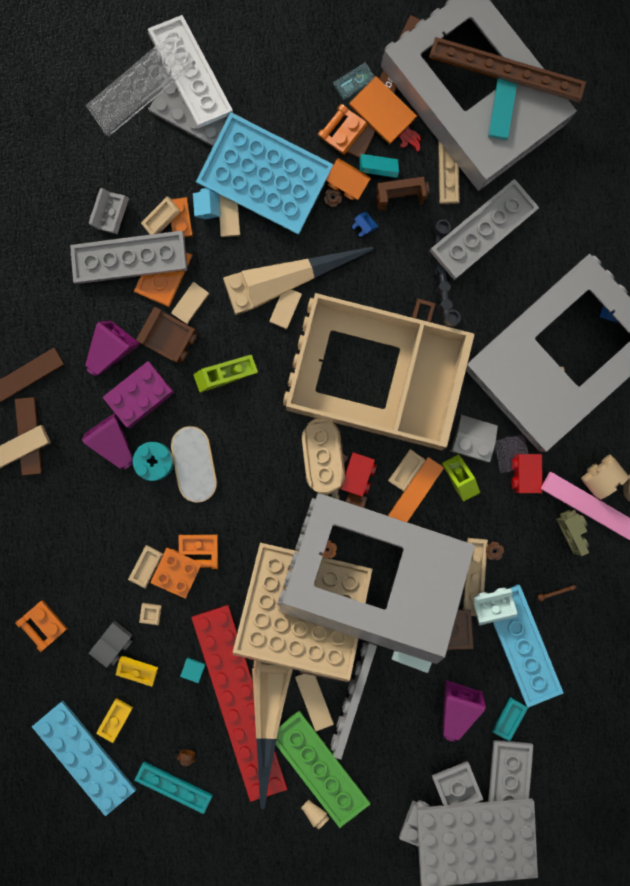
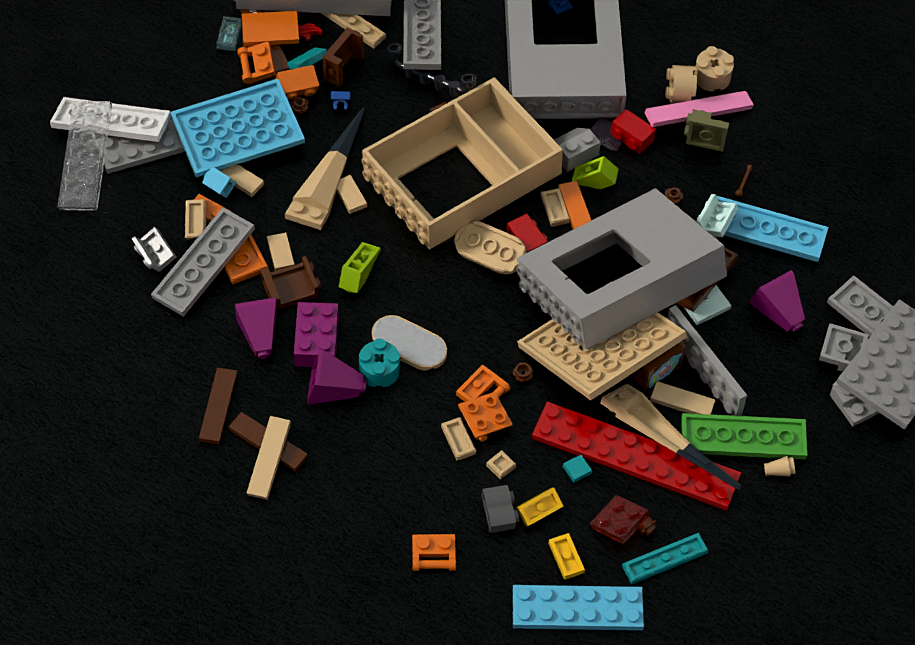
camera: 50 degrees left, 30 degrees down
teal tile [492,697,528,742] -> none
none -> reddish brown plate [513,363,533,382]
none -> clear red plate [590,495,650,544]

